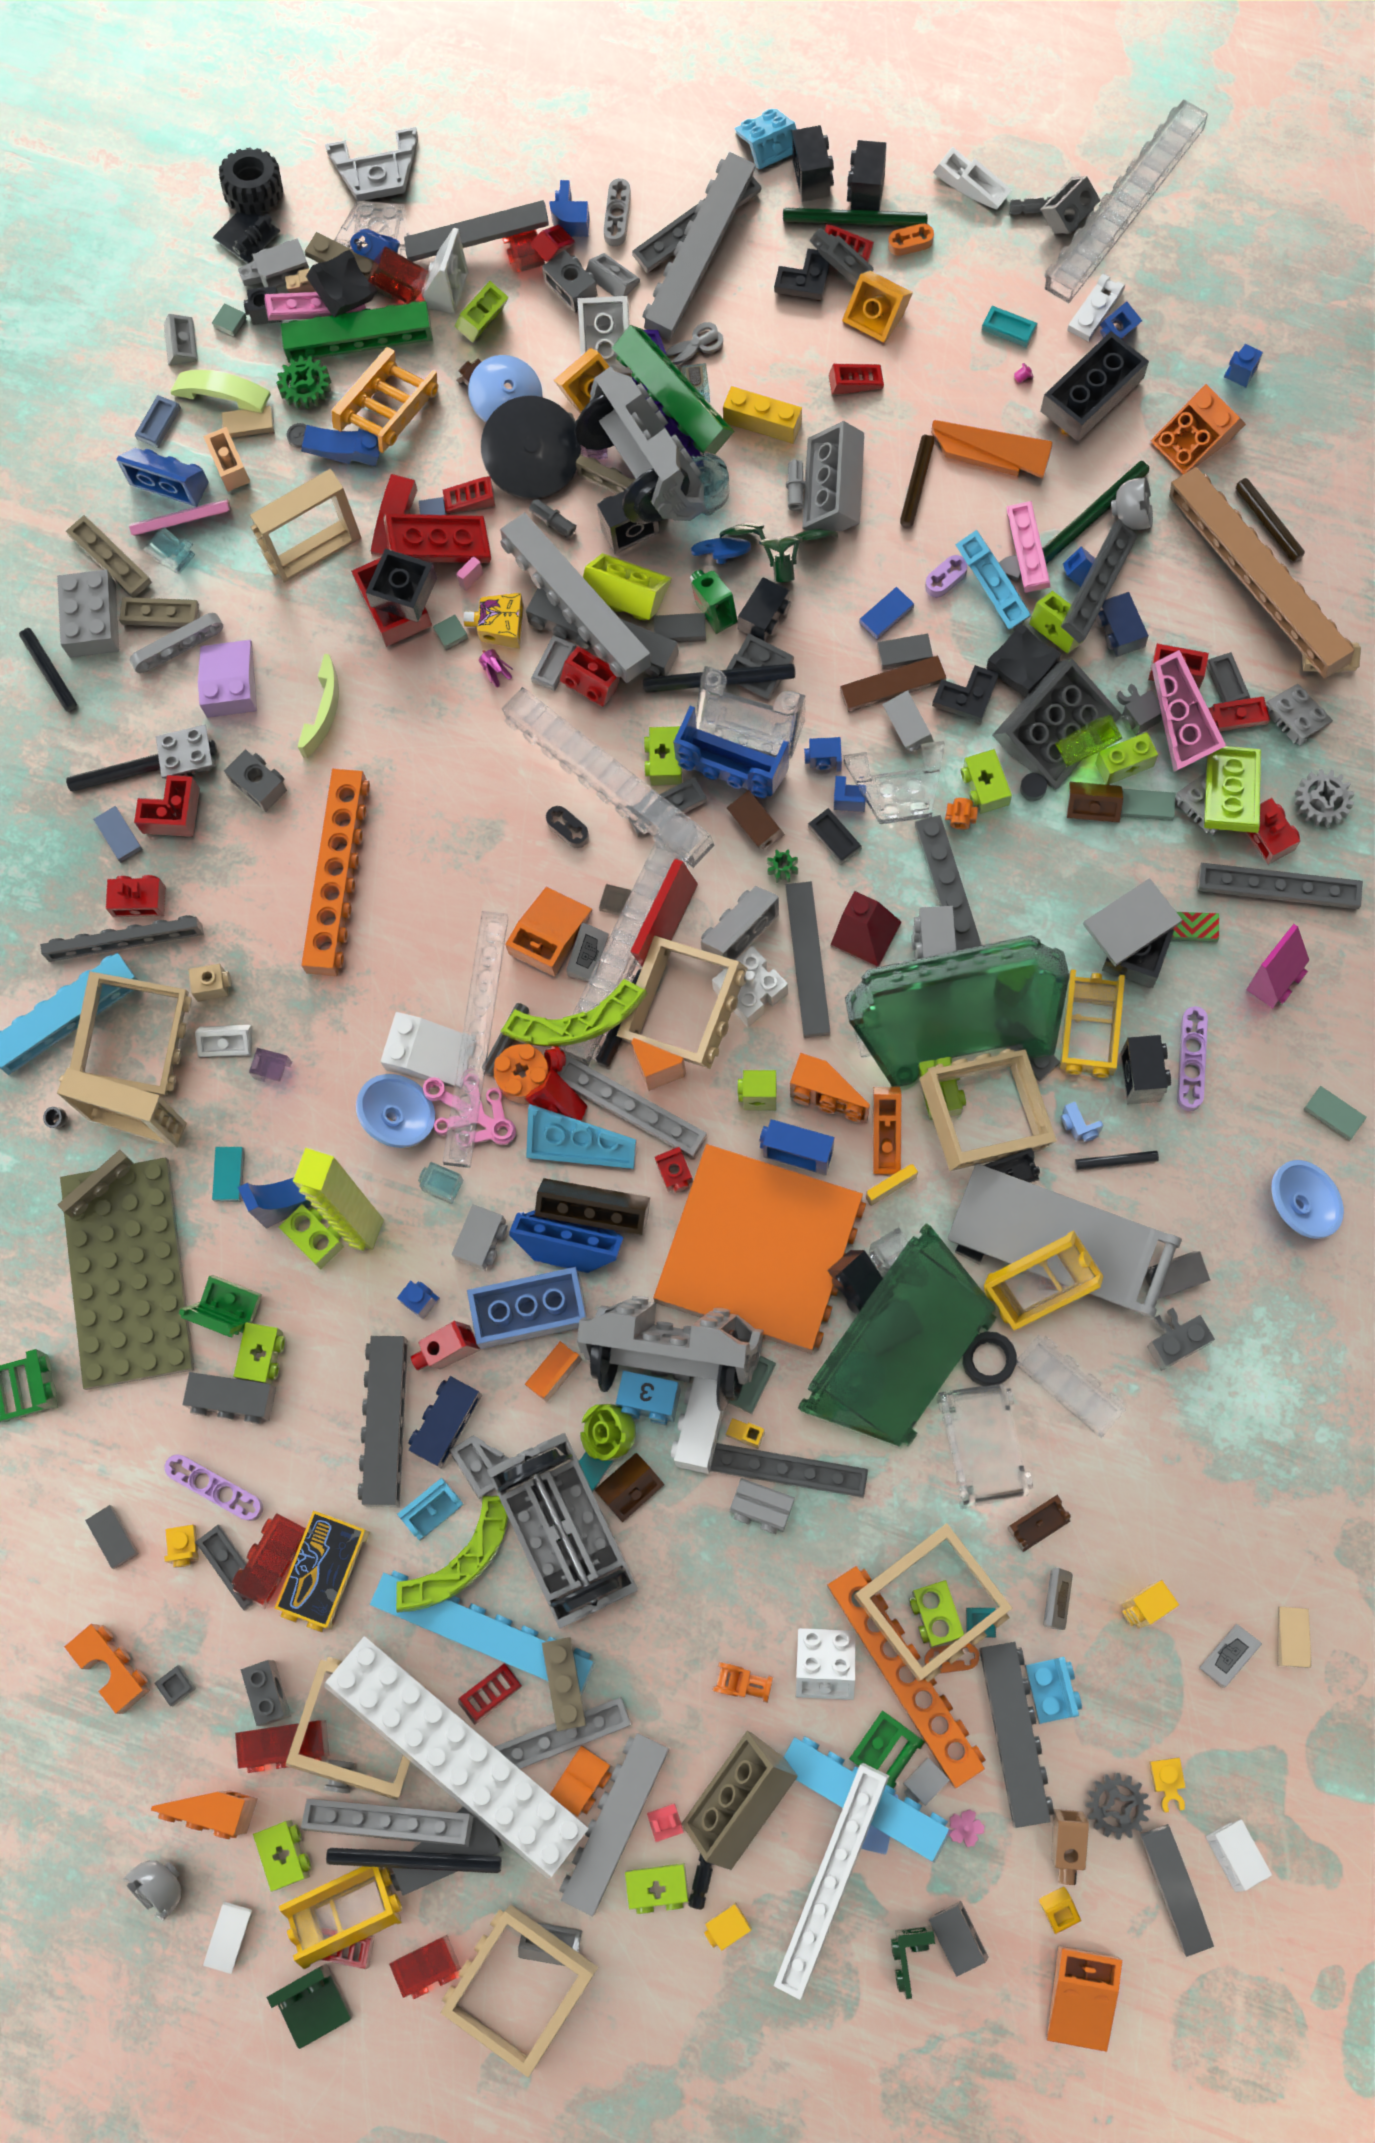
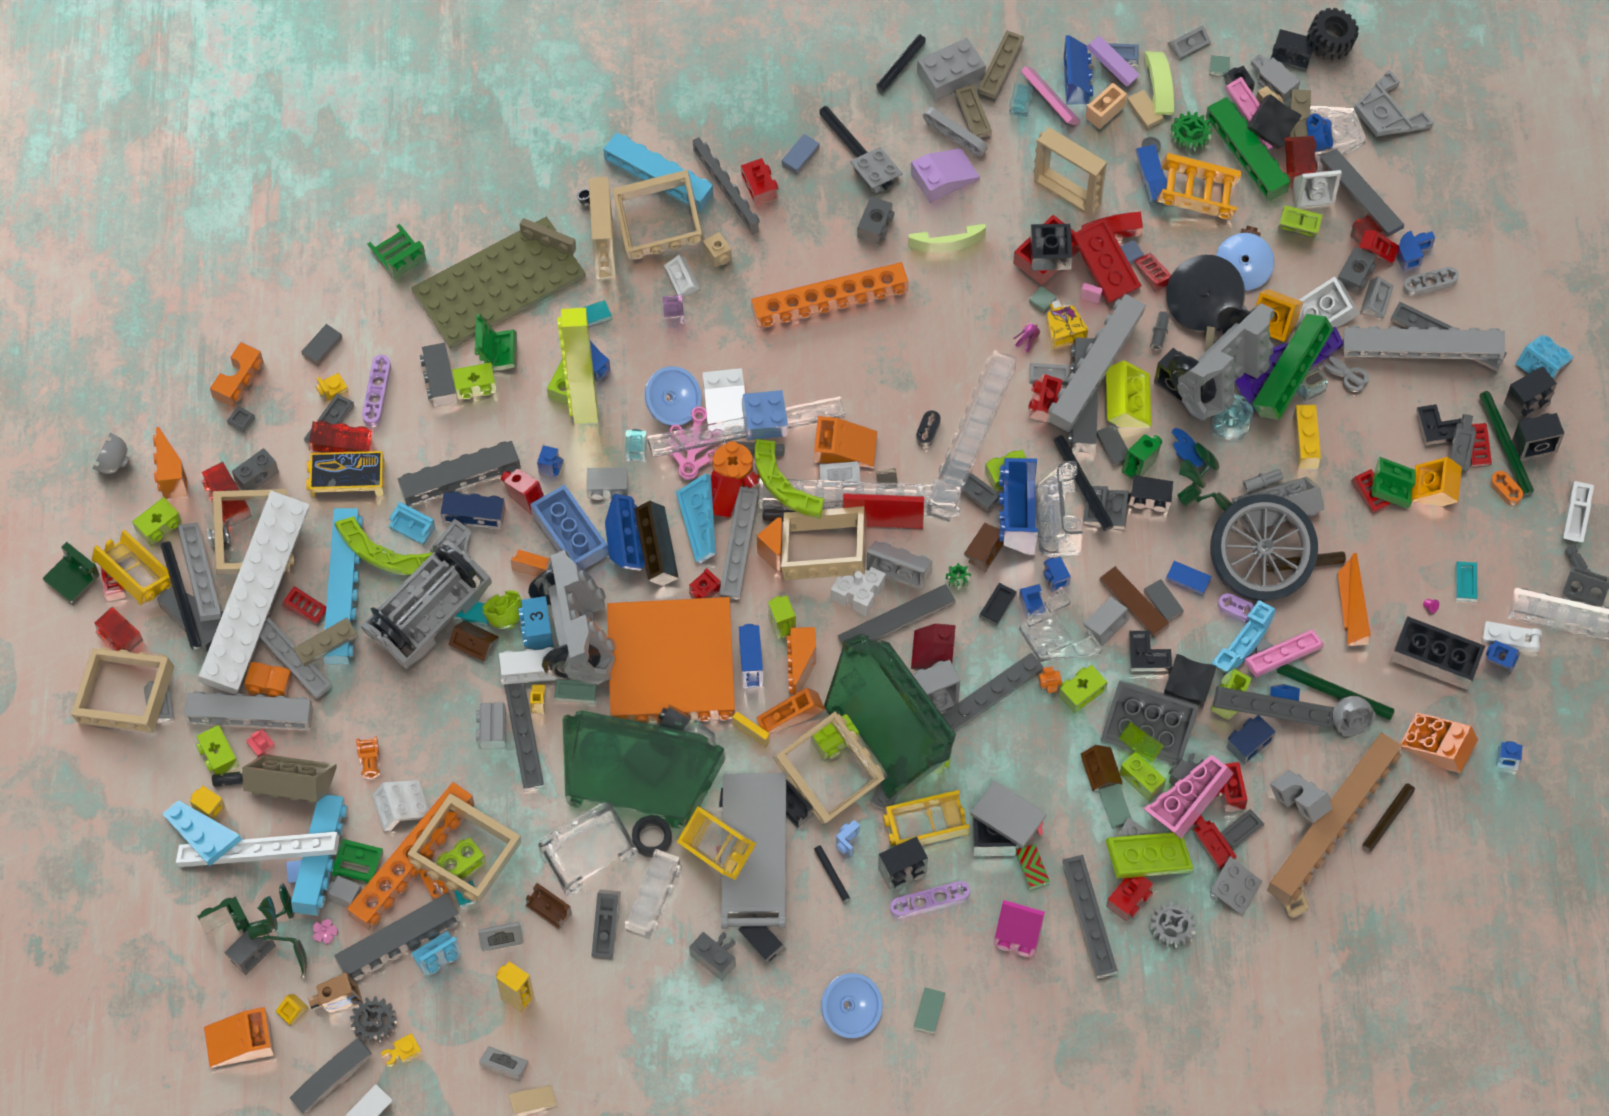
camera: 60 degrees right, 10 degrees down
red brick [134,775,200,837] -> none
white slope [203,1902,252,1974] -> none
black tile [1020,773,1047,801] -> none
none -> medium azure wing [162,800,242,866]
none -> dark green plant [247,883,307,978]
none -> dark grey slope [591,889,621,958]
none -> medium blue brick [741,390,788,440]
none -> lavender tile [1086,35,1140,87]
none -> wheel [1210,494,1318,602]
none -> light grey arch [1270,770,1332,823]
none -> green slope [1372,457,1415,509]

